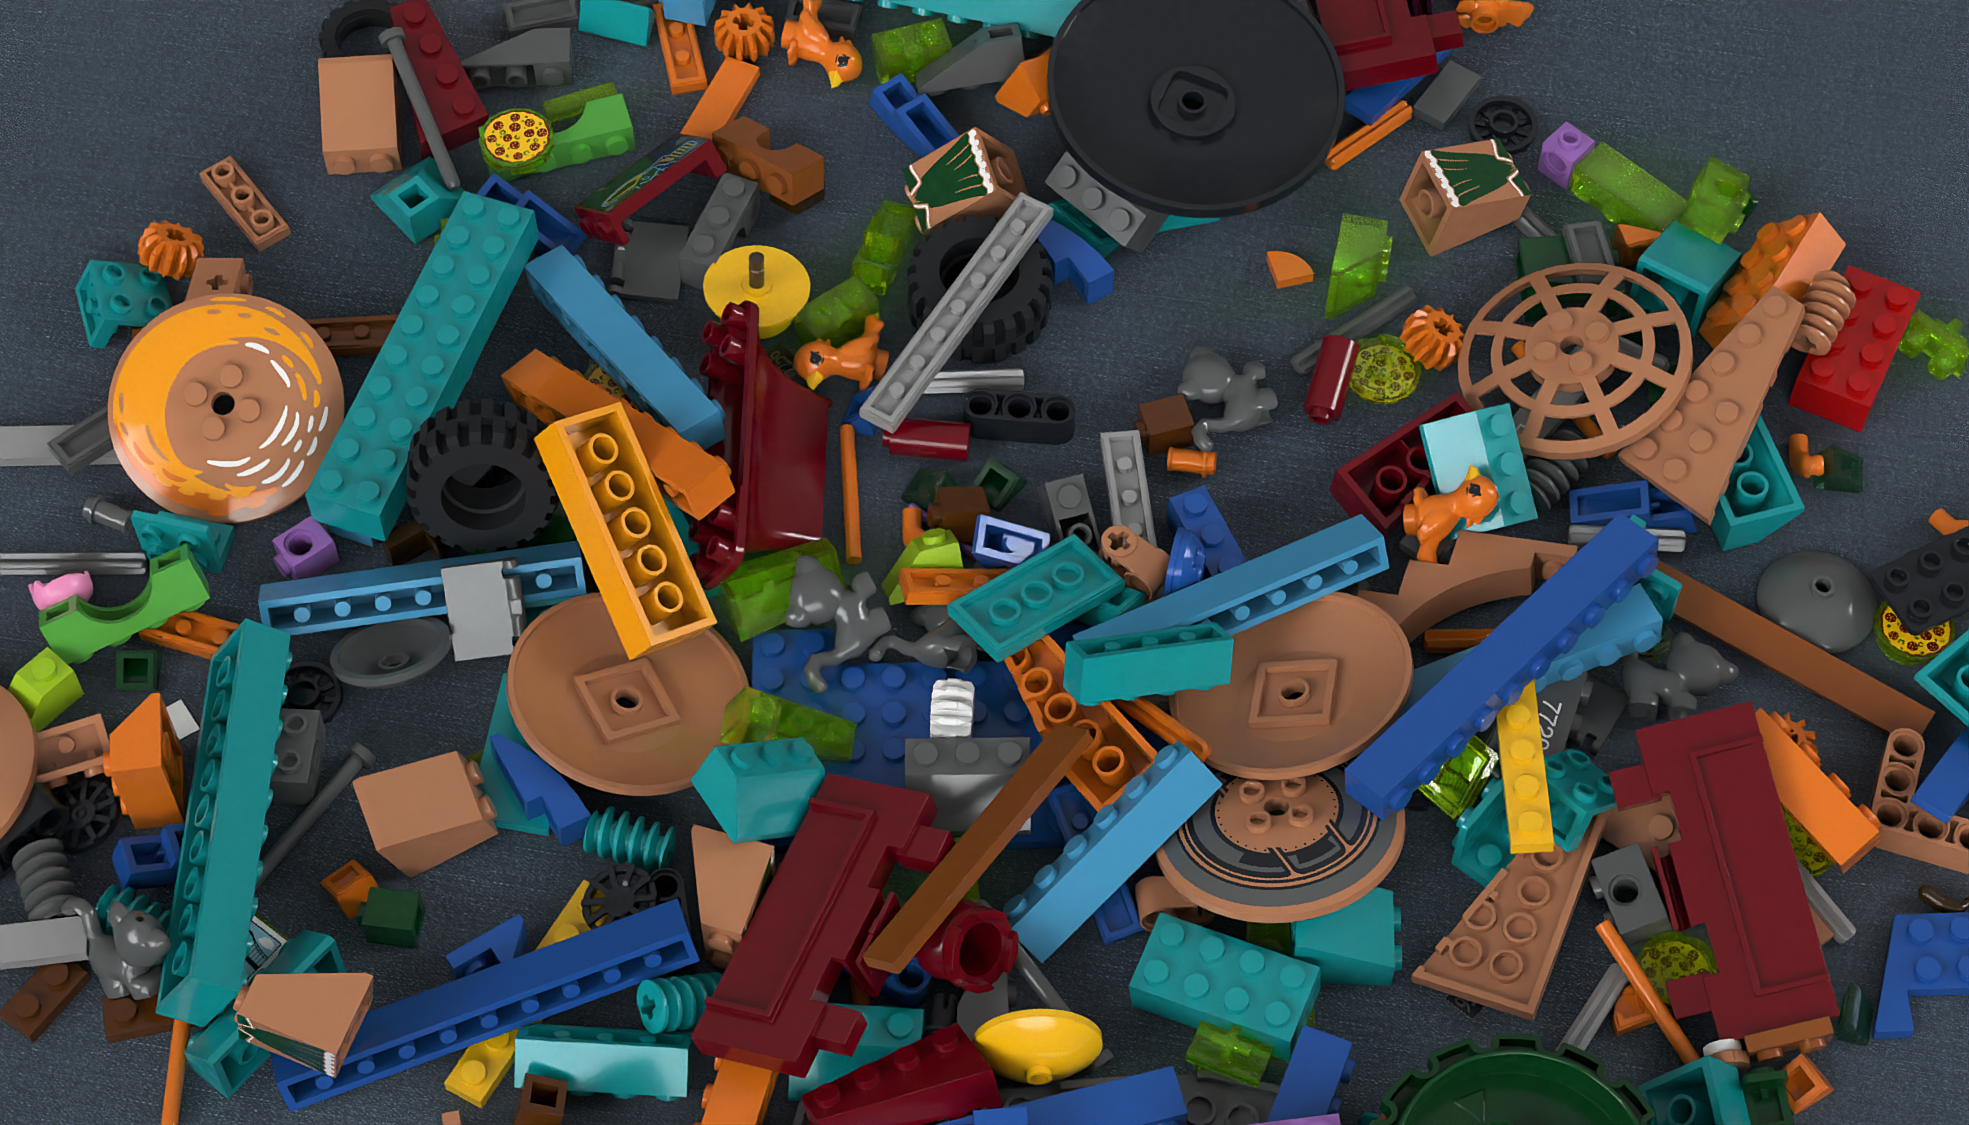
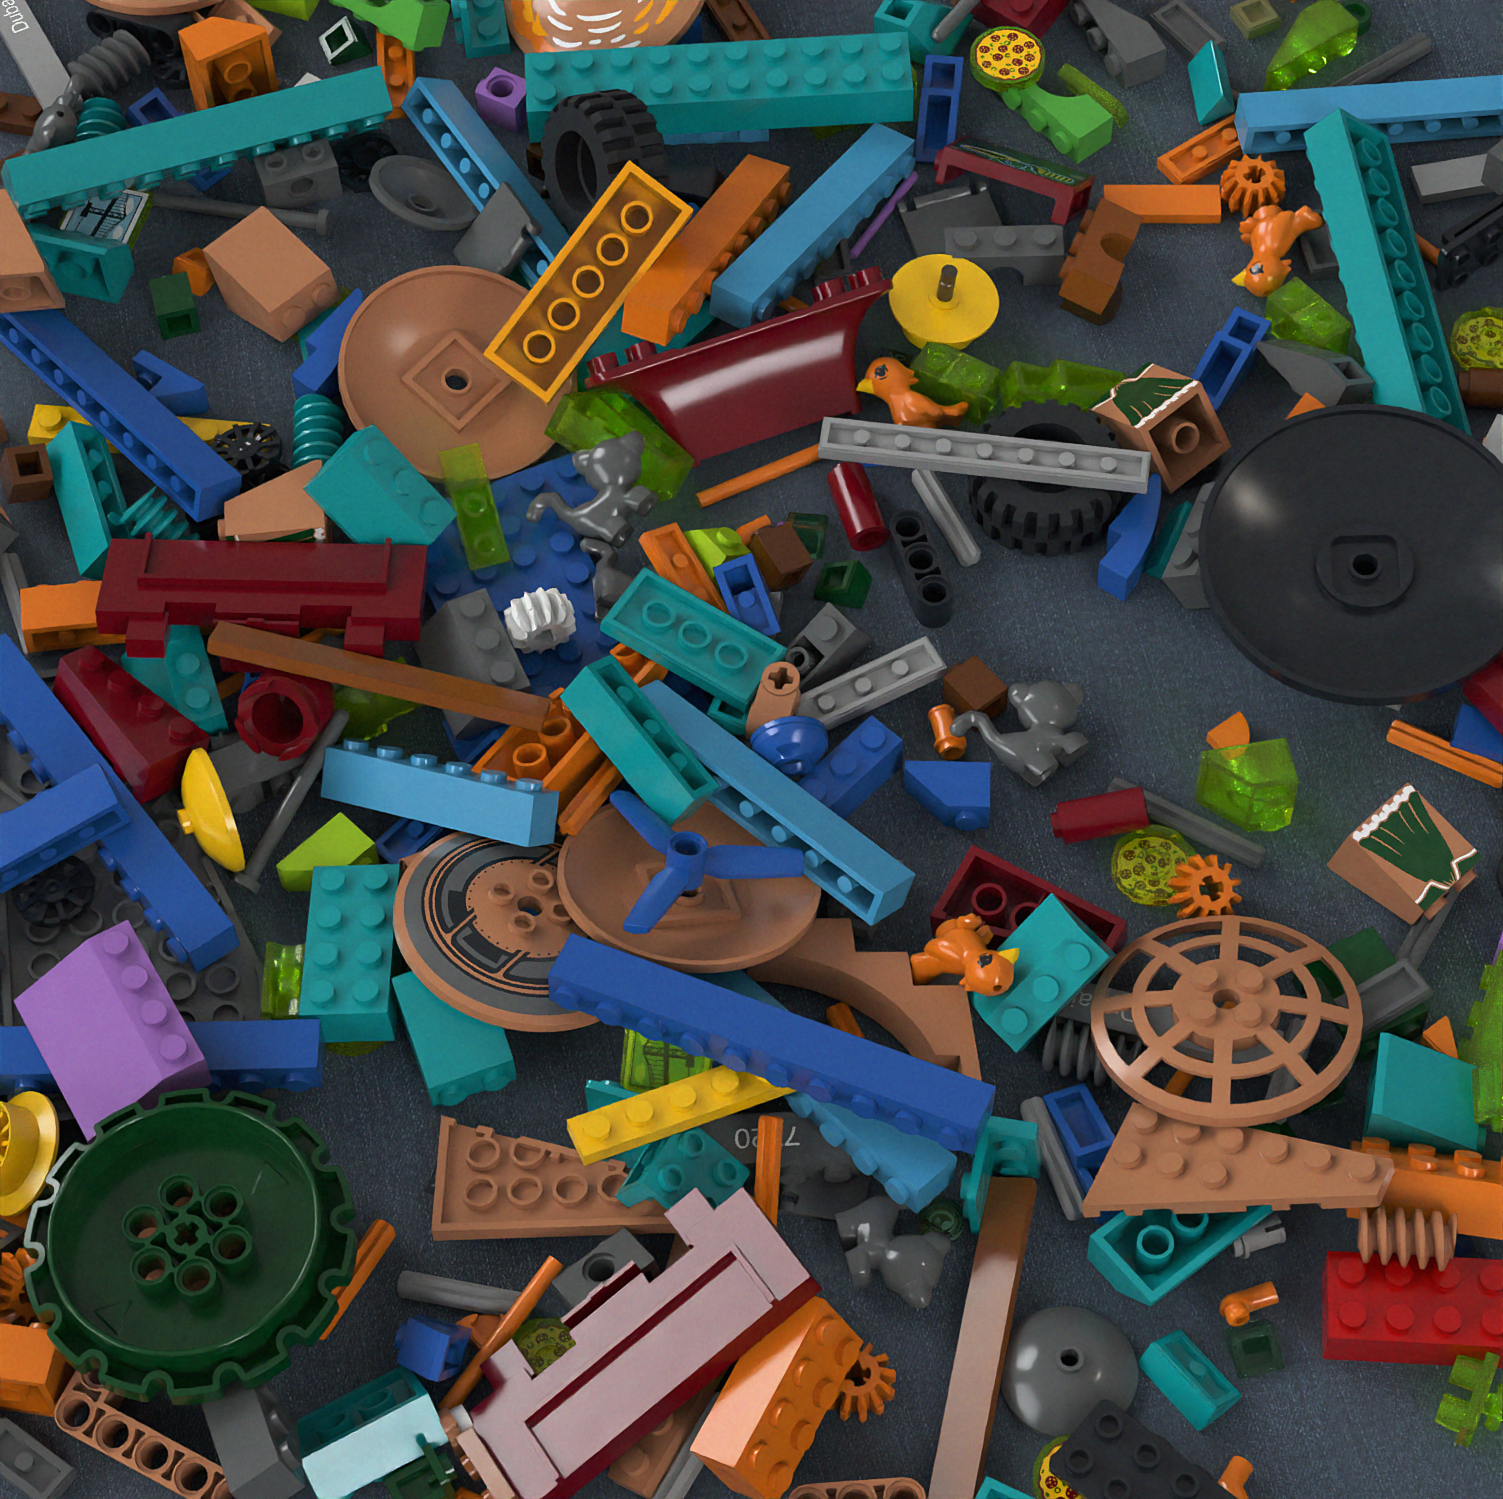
camera: 70 degrees right, 0 degrees up
none -> lime slope [276,812,380,891]
none -> blue slope [394,1314,472,1382]
none -> blue piece [610,790,804,934]
none -> orange axle [754,1115,783,1228]
none -> blue slope [904,760,991,831]
none -> teal slope [1138,1328,1242,1431]

